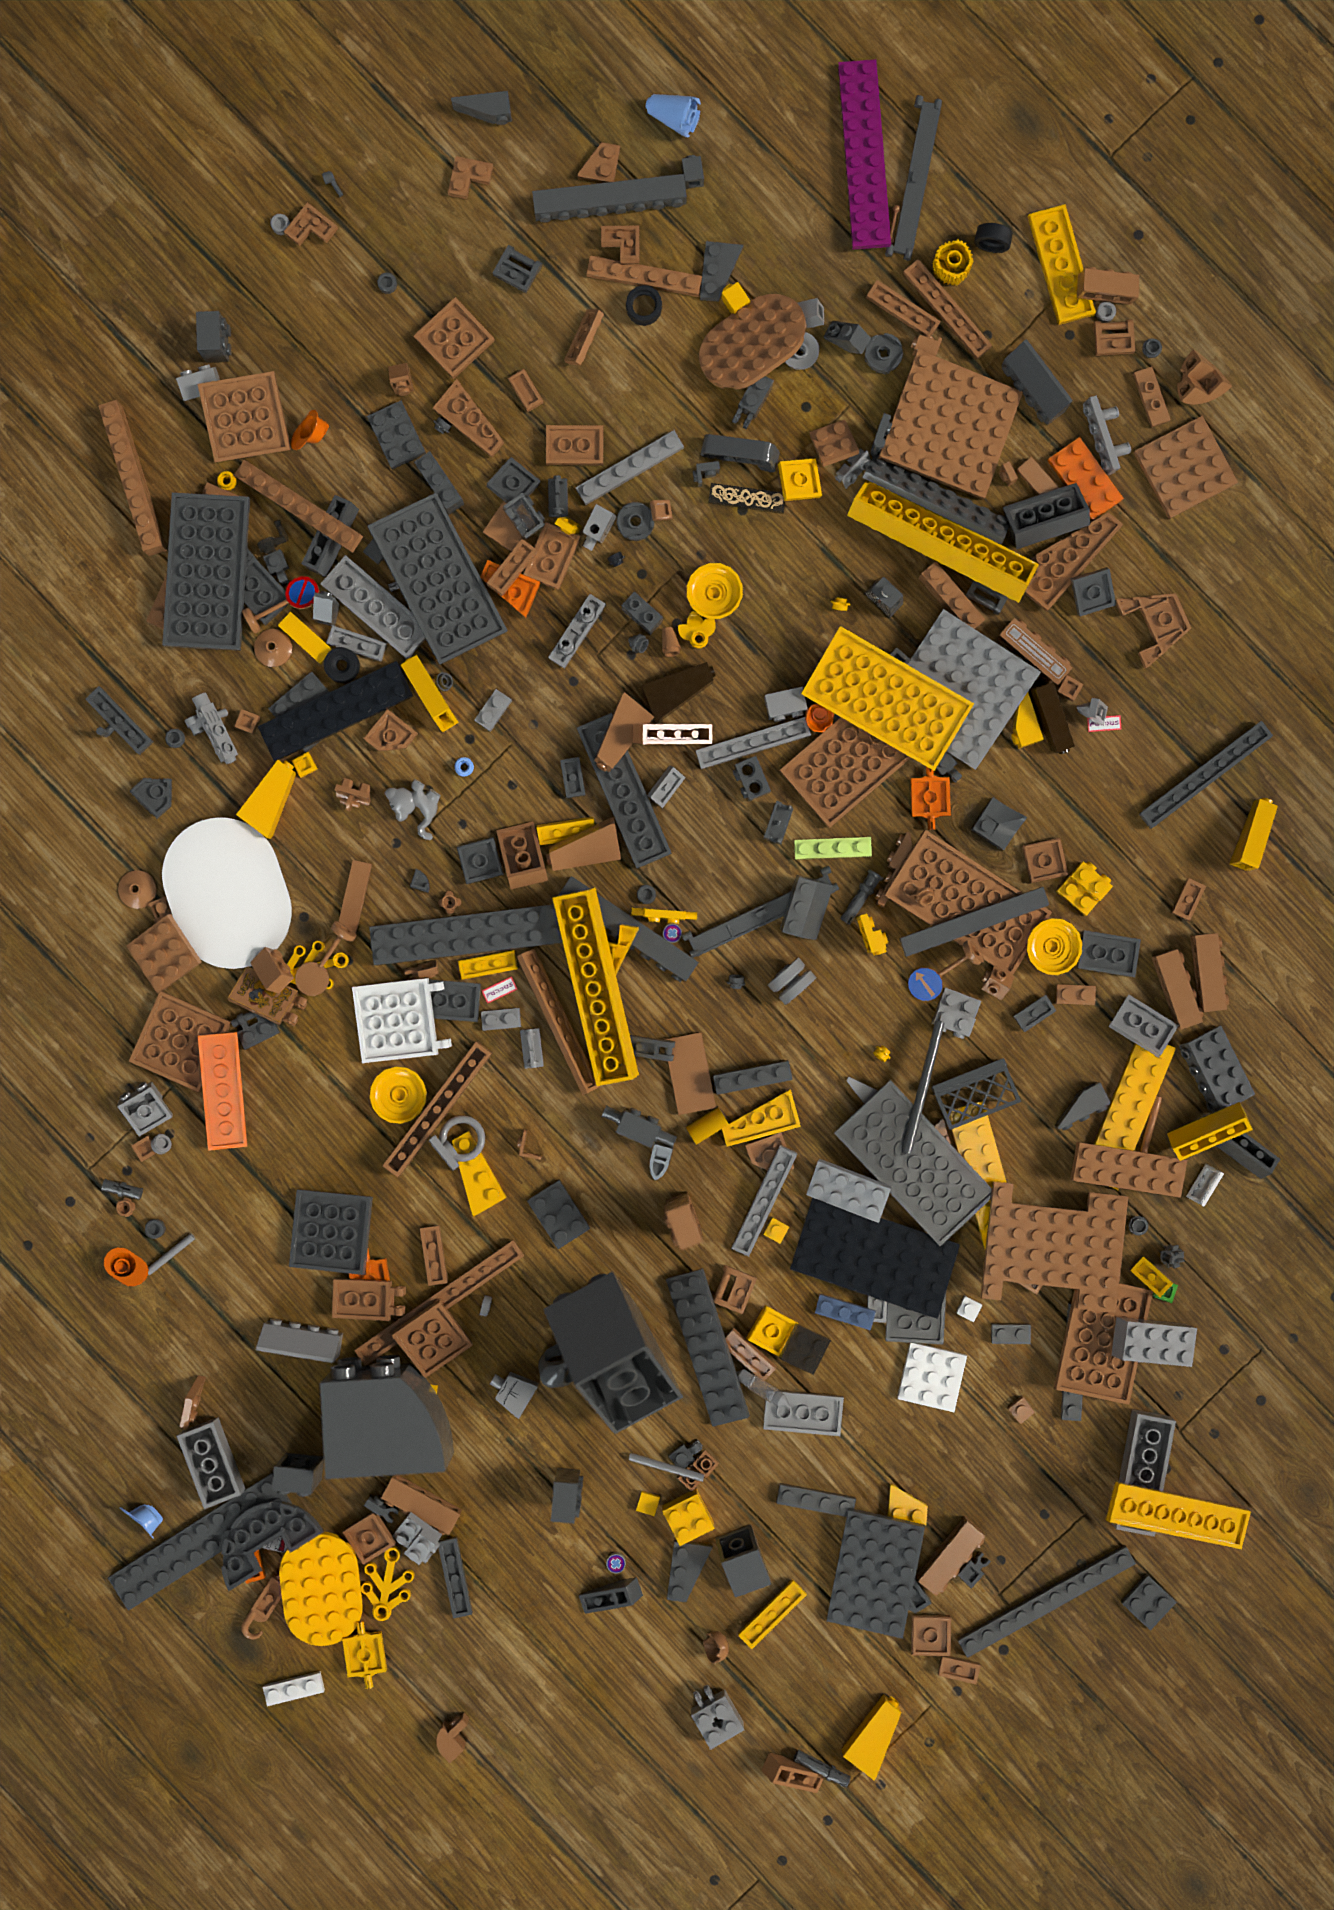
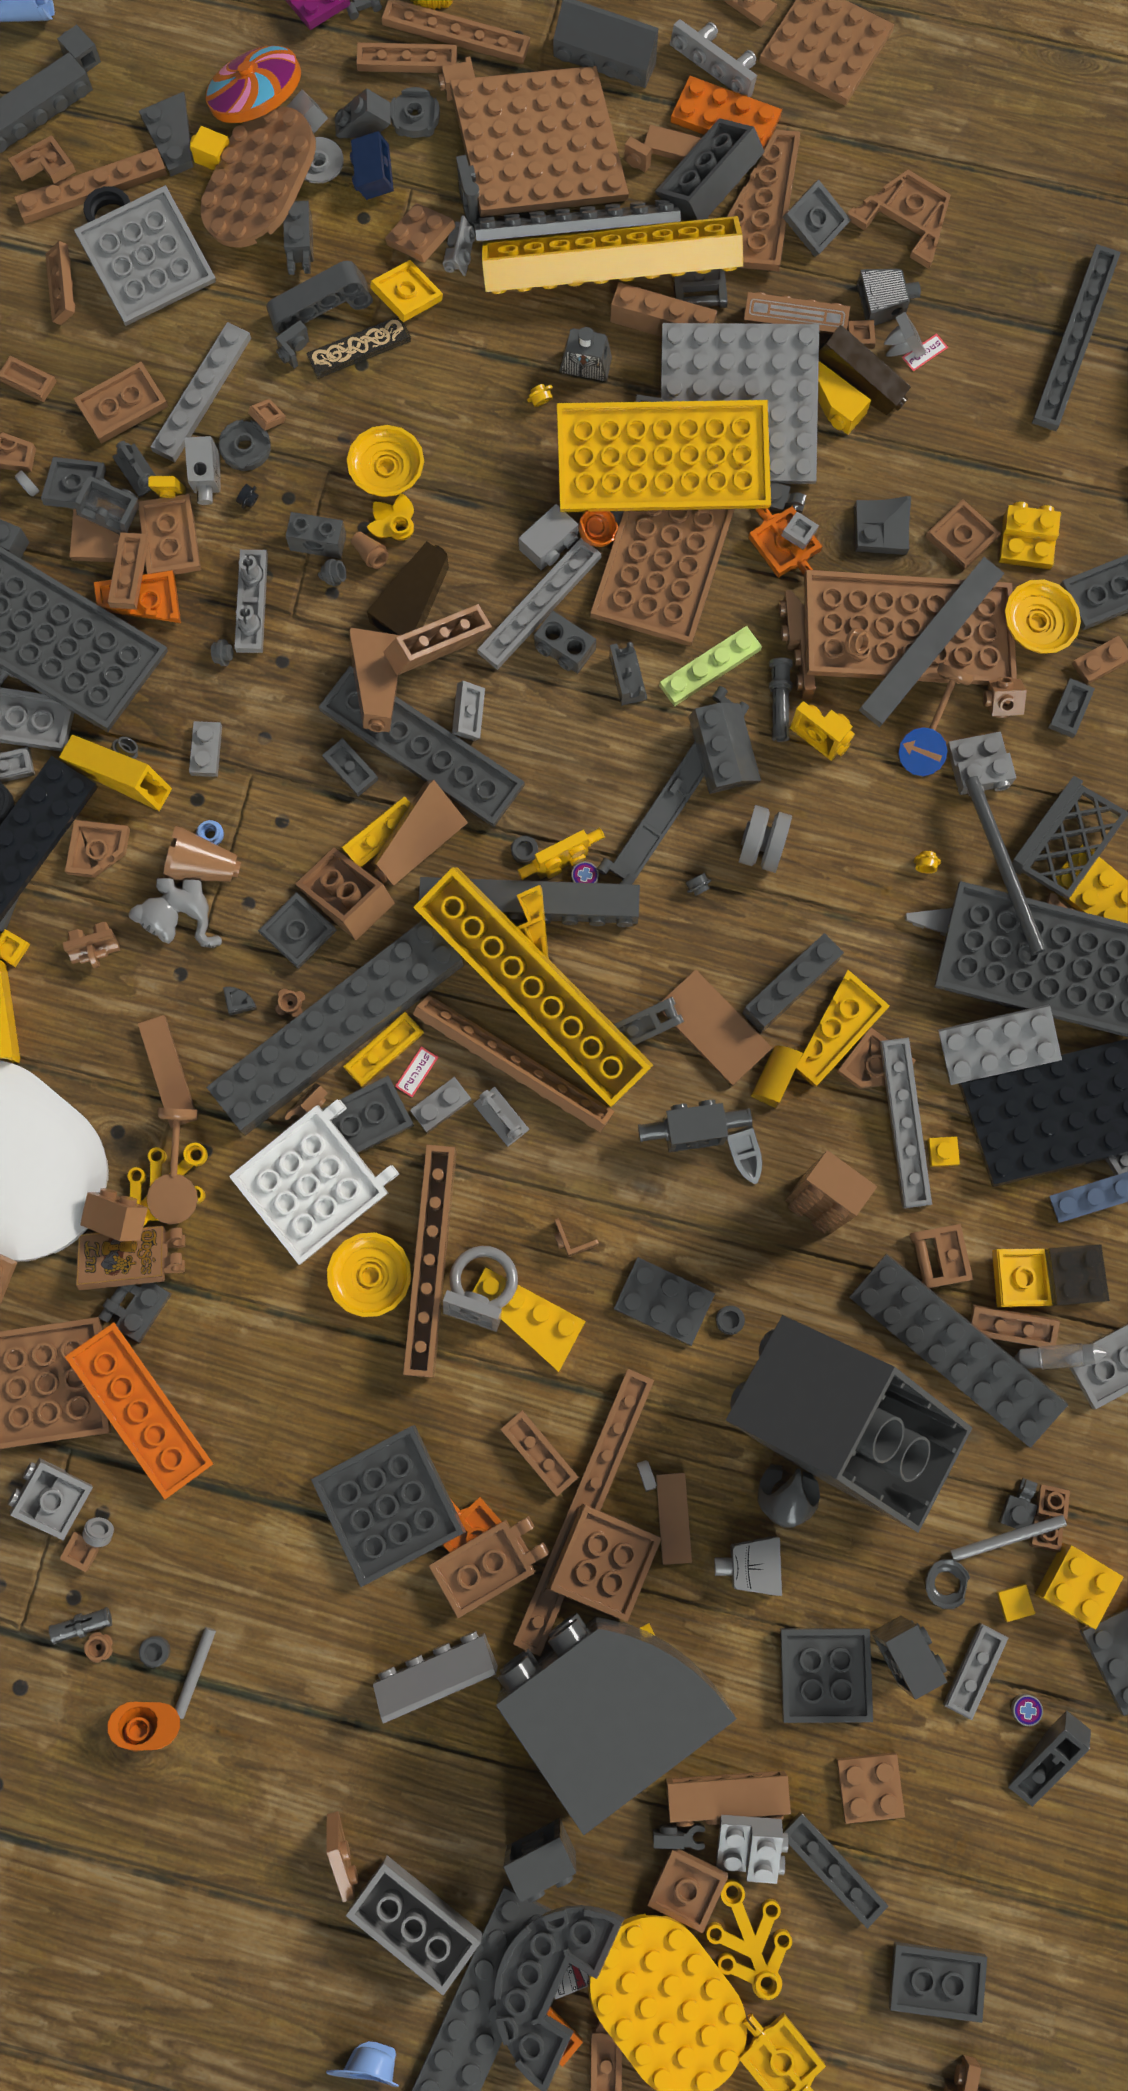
camera: 35 degrees left, 10 degrees down
none -> light grey tile [15,470,40,497]
none -> light grey plate [74,185,216,326]
none -> medium nougat cone [163,826,241,882]
none -> dish [206,46,301,123]
none -> dark grey plate [211,639,233,666]
none -> dark blue brick [350,131,394,200]
none -> medium nougat tile [656,1473,692,1565]
none -> dark grey tile [716,1306,745,1335]
none -> dark grey plate [780,1628,873,1723]
none -> light grey plate [781,512,819,550]
none -> medium nougat plate [836,1752,905,1824]
none -> dark grey torso [857,269,921,326]
none -> dark grey plate [888,1942,987,2023]
none -> dark grey piece [925,1559,970,1609]
none -> light grey tile [943,1623,1008,1720]

